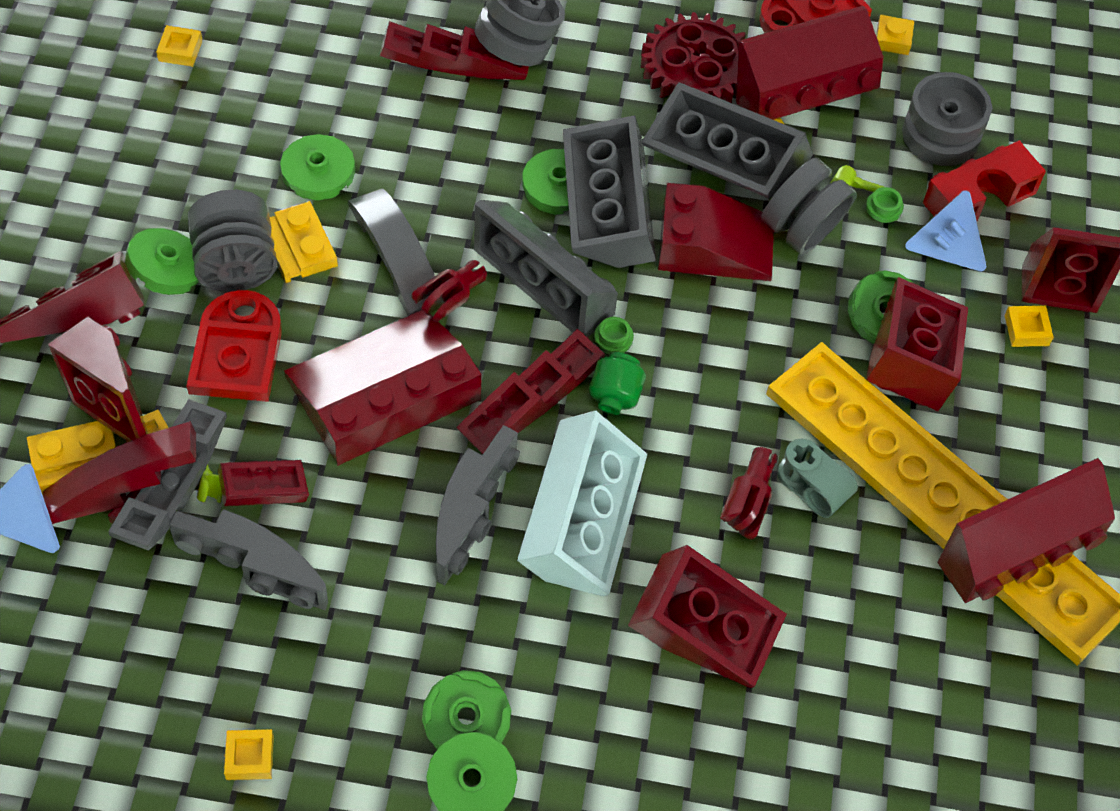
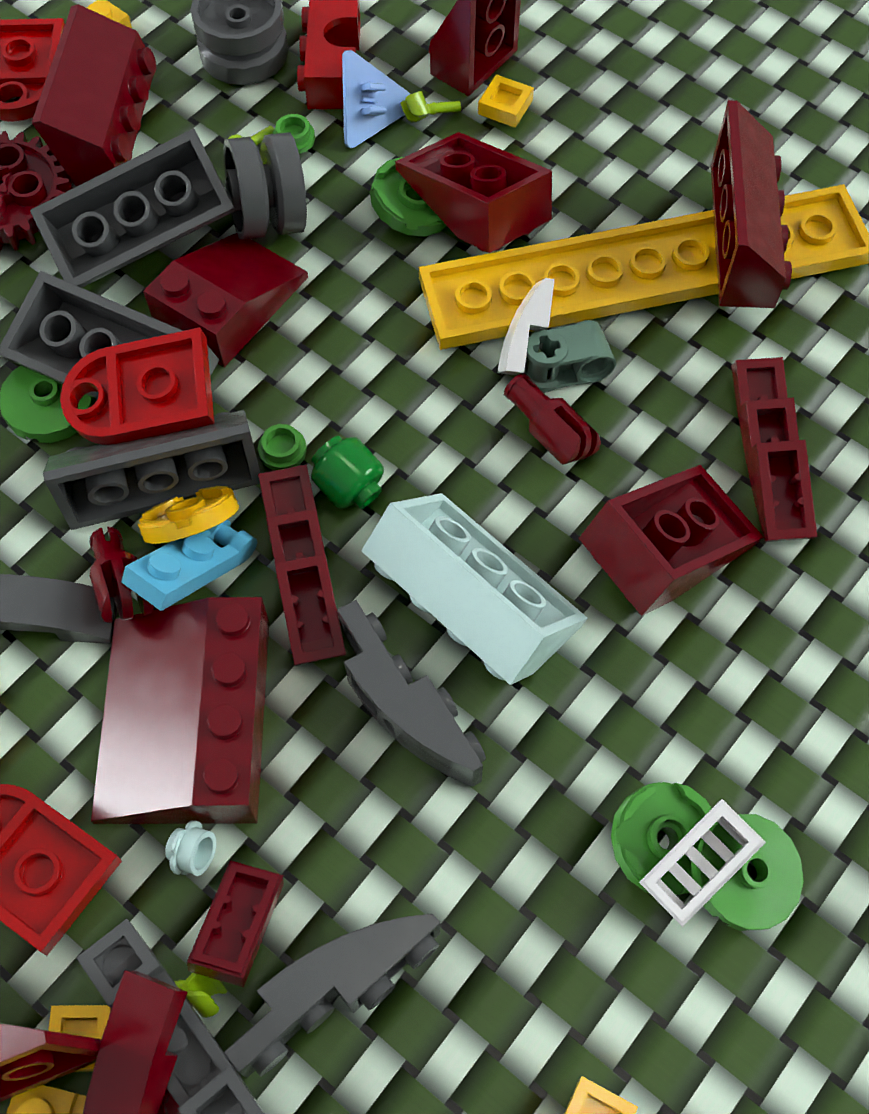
camera: 55 degrees left, 5 degrees up
none -> red plate [60,327,215,445]
none -> medium azure plate [121,519,257,611]
none -> yellow tile [137,486,239,544]
none -> light aqua plate [165,820,216,876]
none -> lime hand [400,91,461,123]
none -> white slope [497,278,555,375]
none -> white slope [639,799,766,927]
none -> dark red slope [731,357,817,542]

